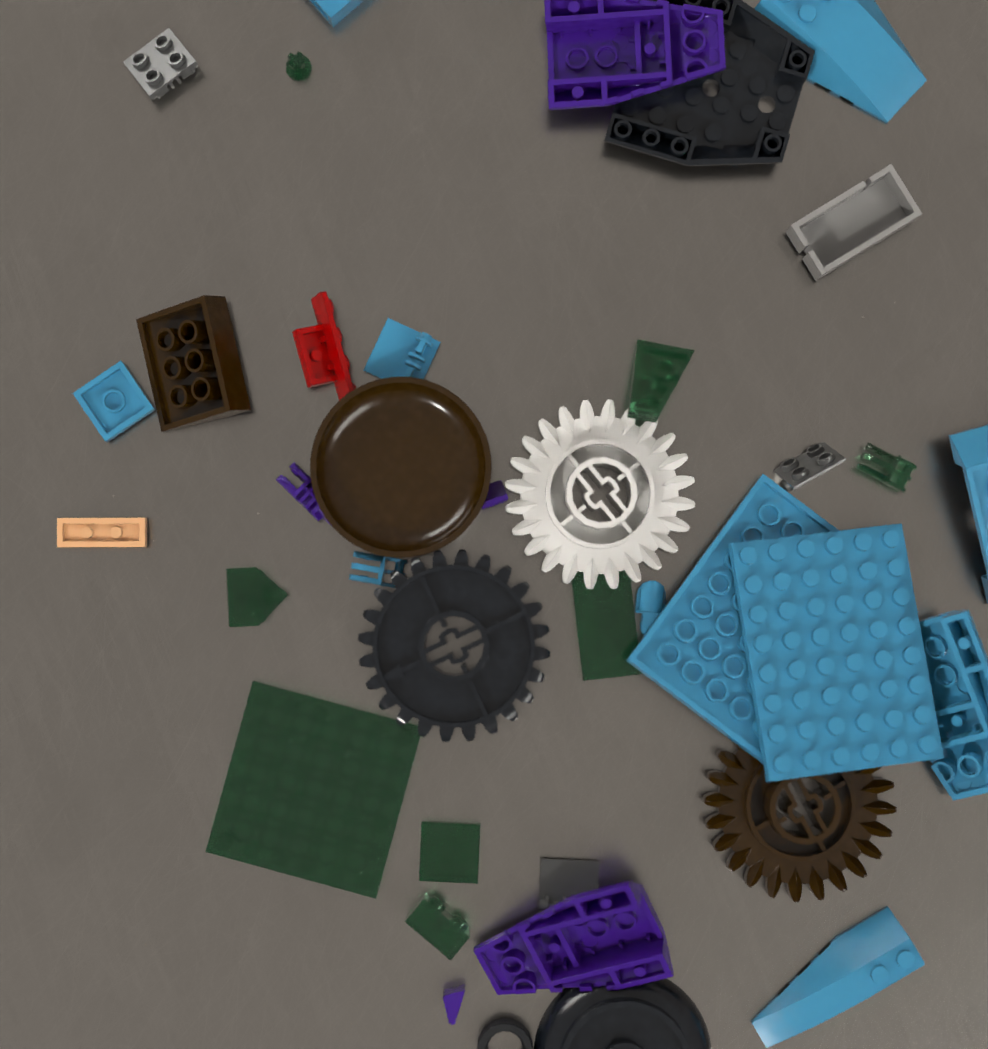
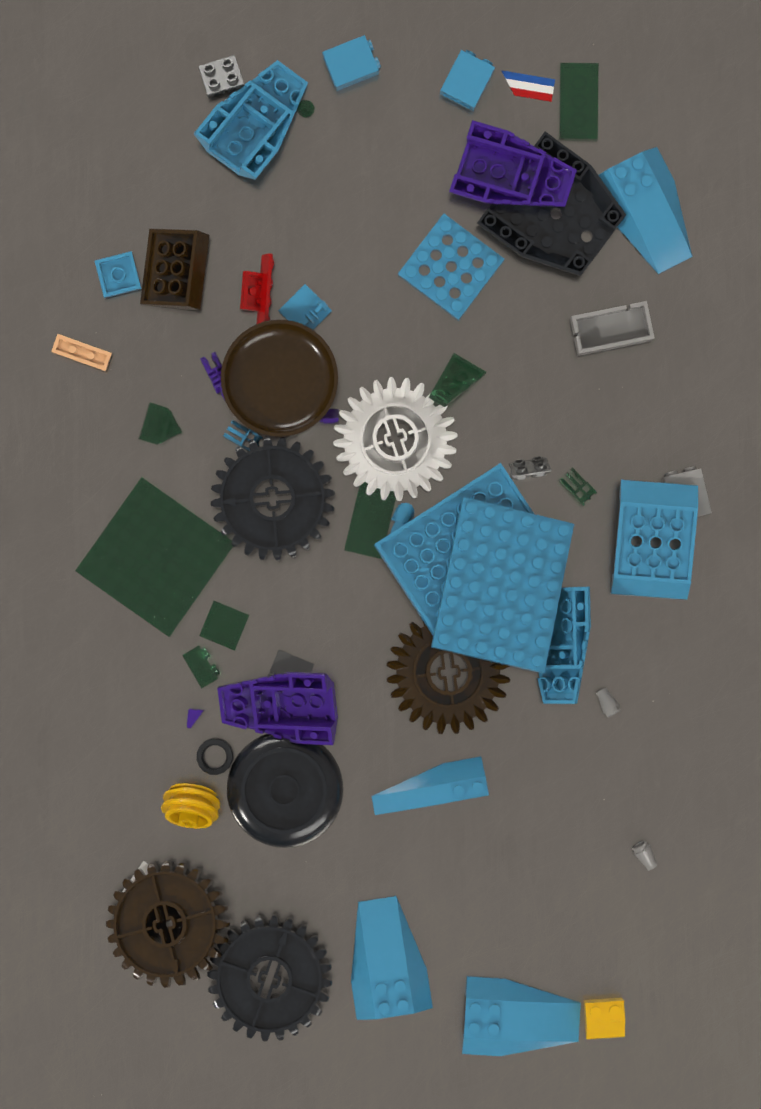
camera: 15 degrees right, 0 degrees up
none -> dark azure wedge [194,60,308,180]
none -> dark azure piece [398,214,505,321]

